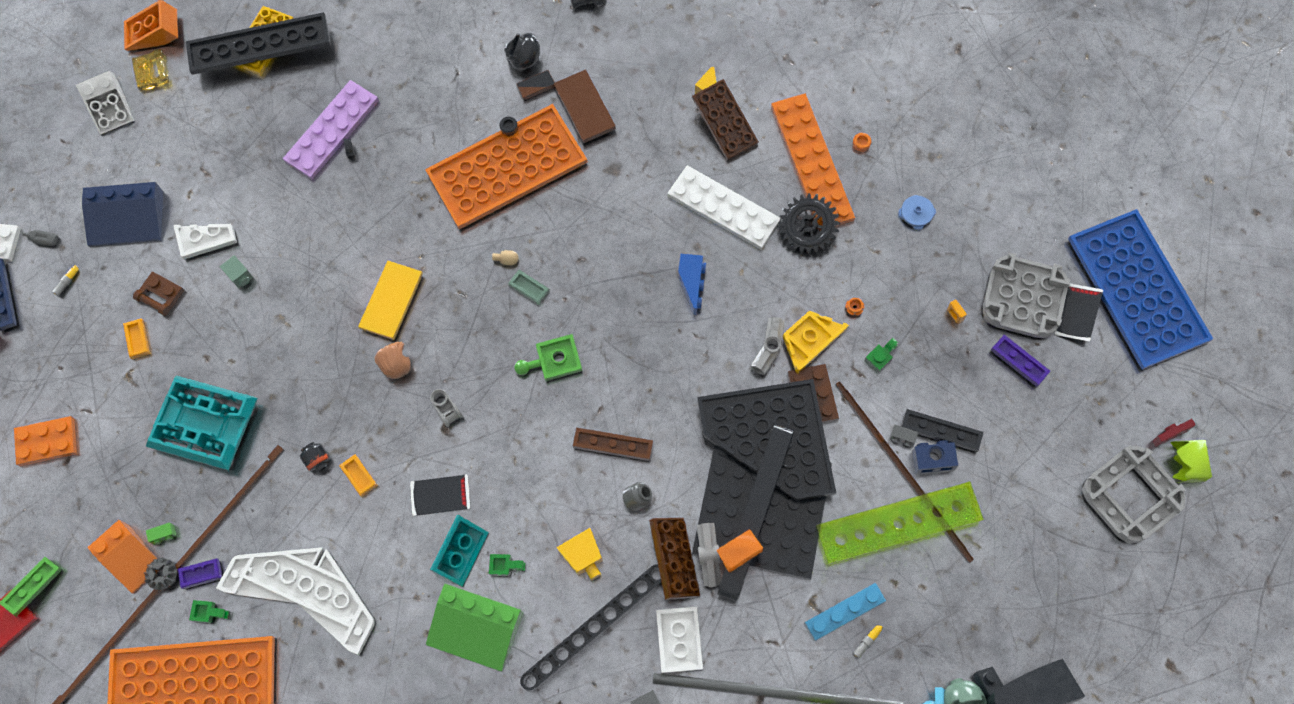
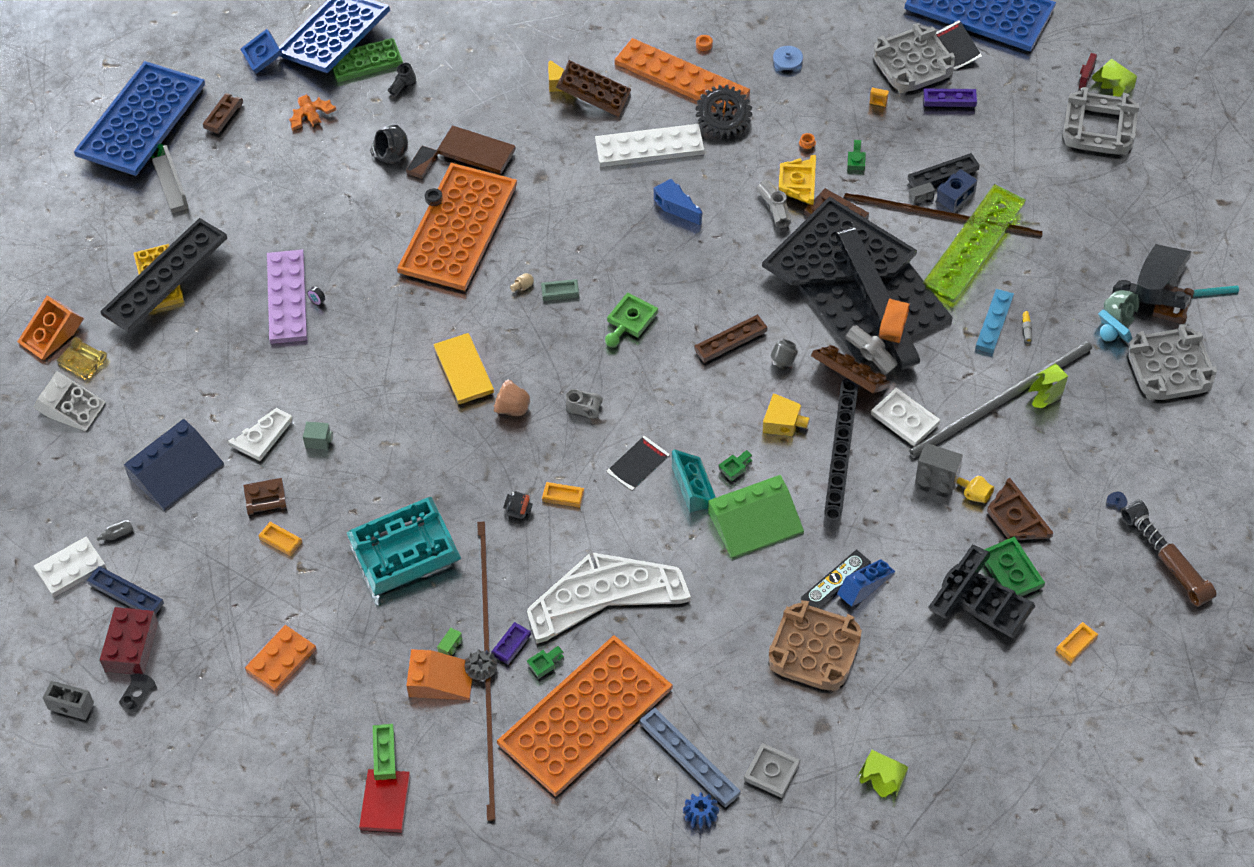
camera: 45 degrees left, 15 degrees down
light grey piece [52,265,79,296] -> none

